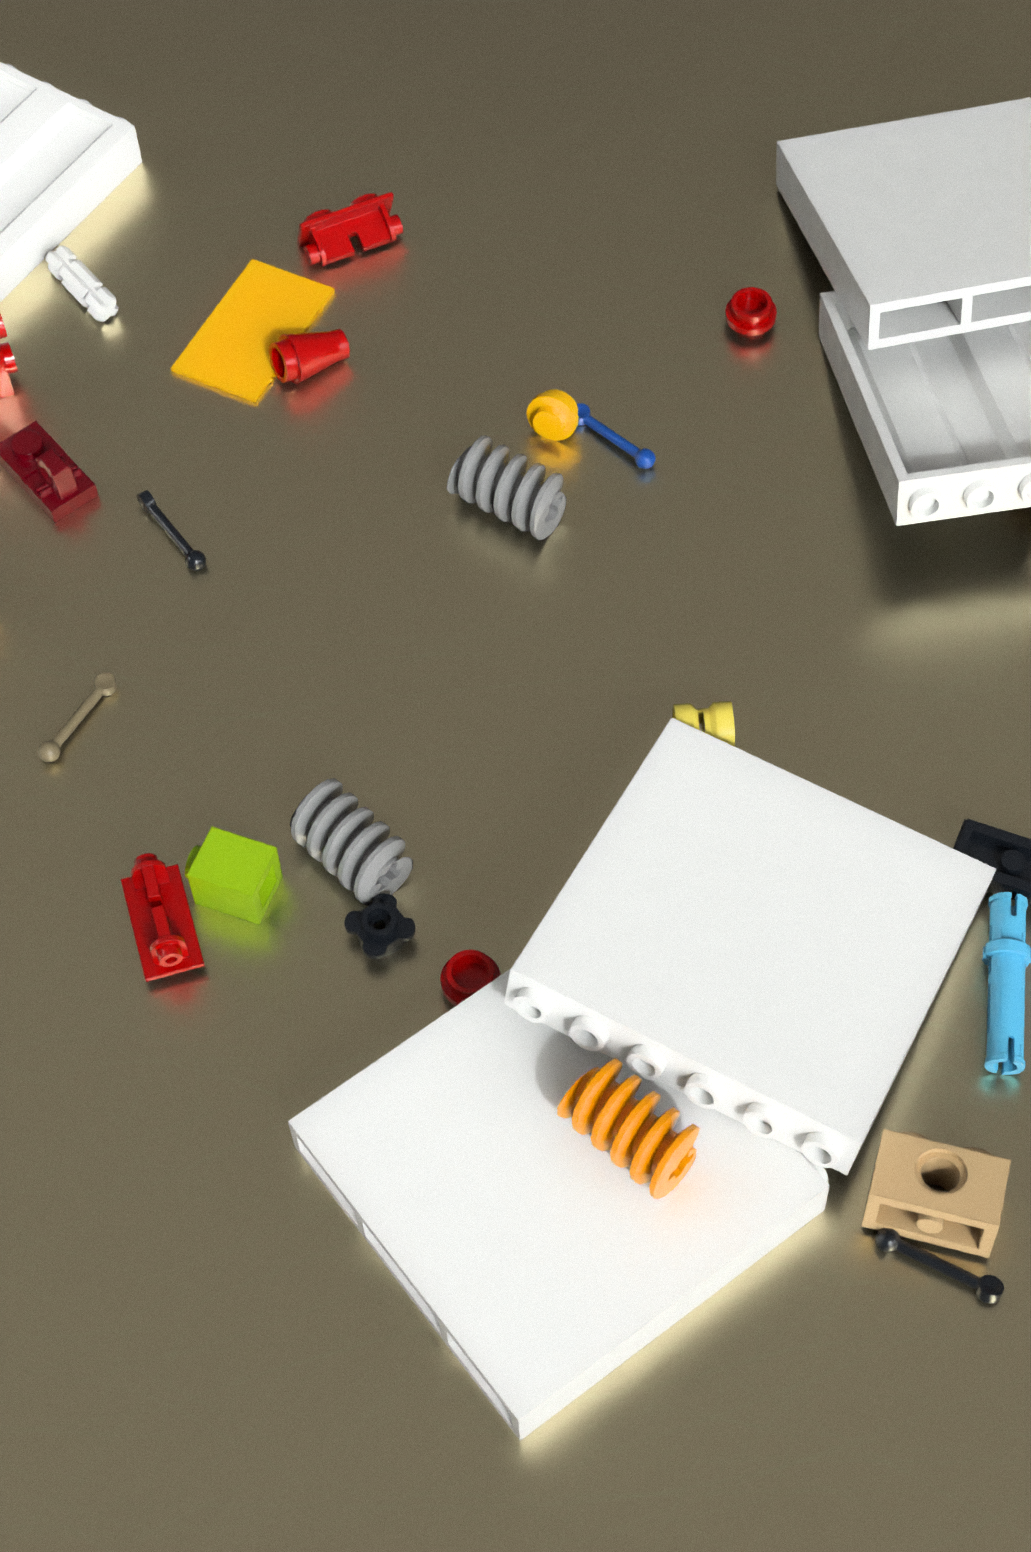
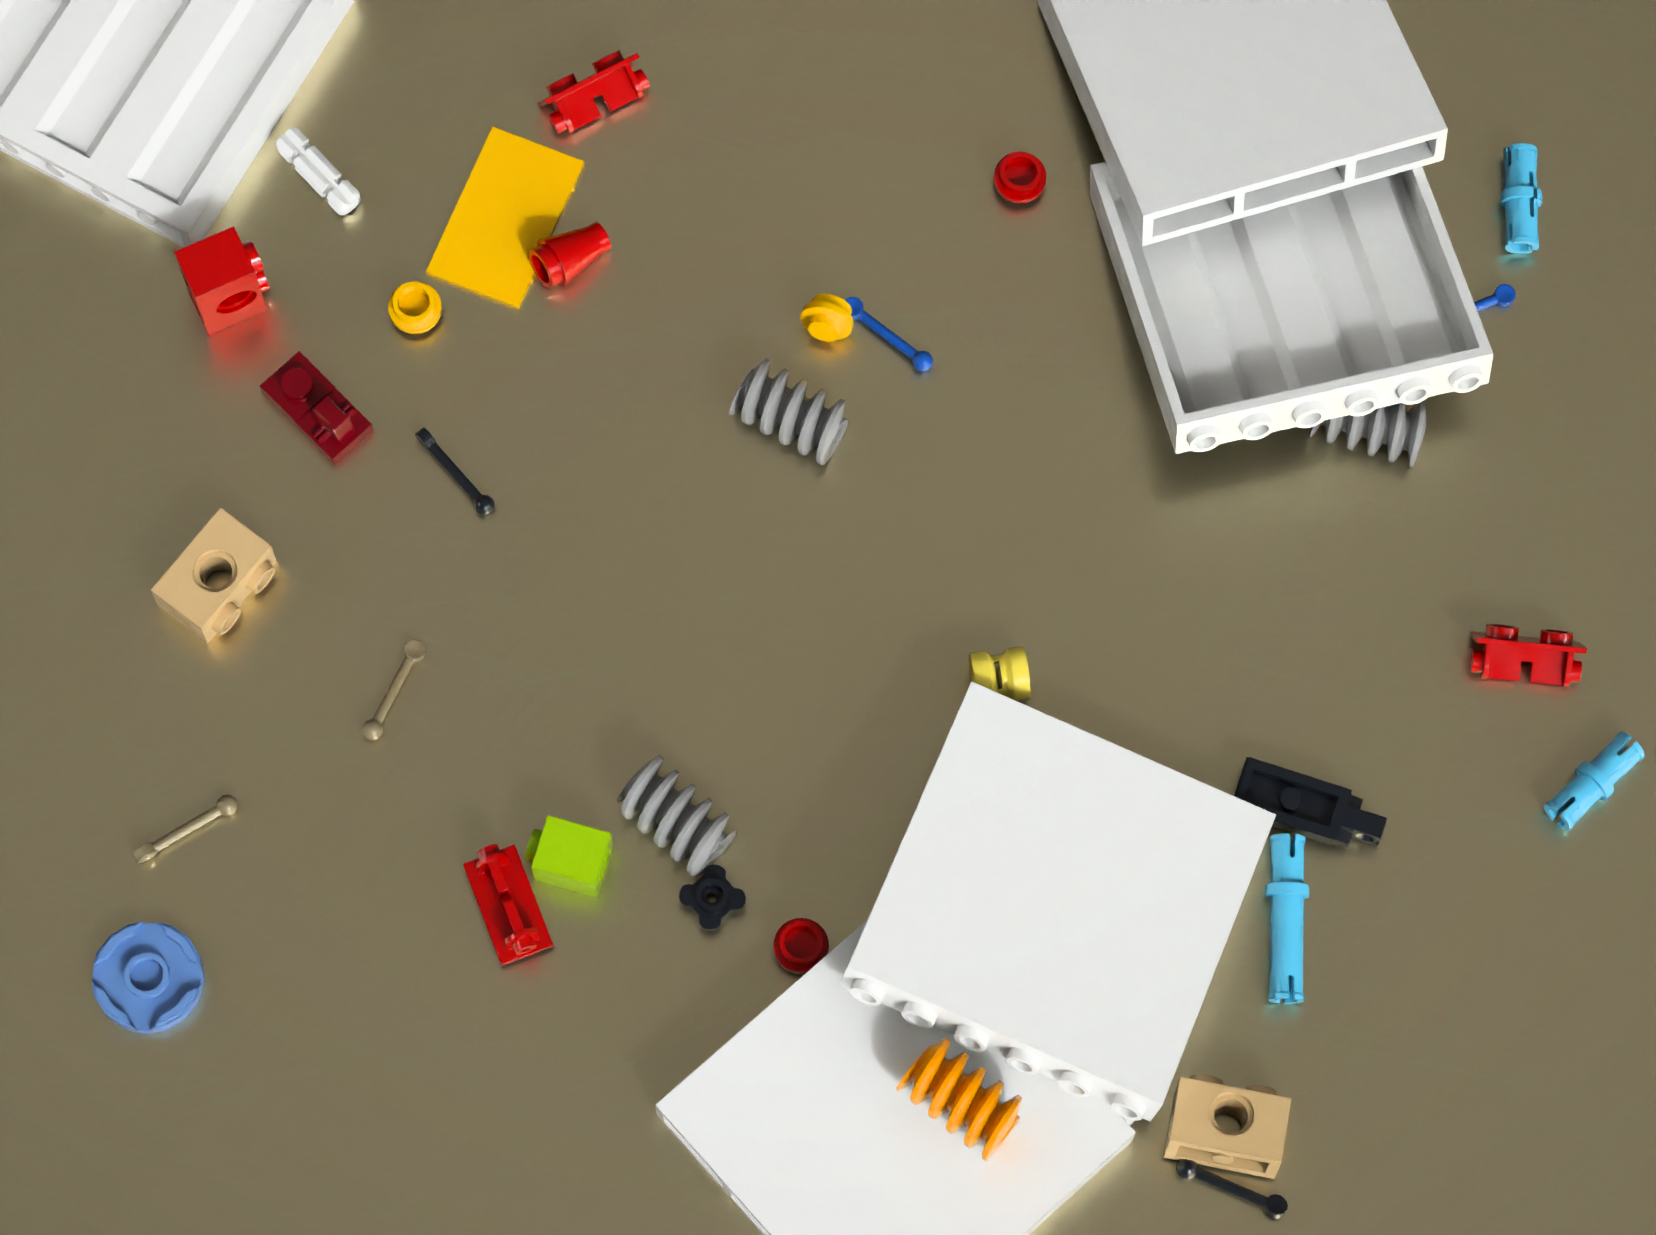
camera: 10 degrees left, 15 degrees up
none -> yellow plate [388,281,442,334]

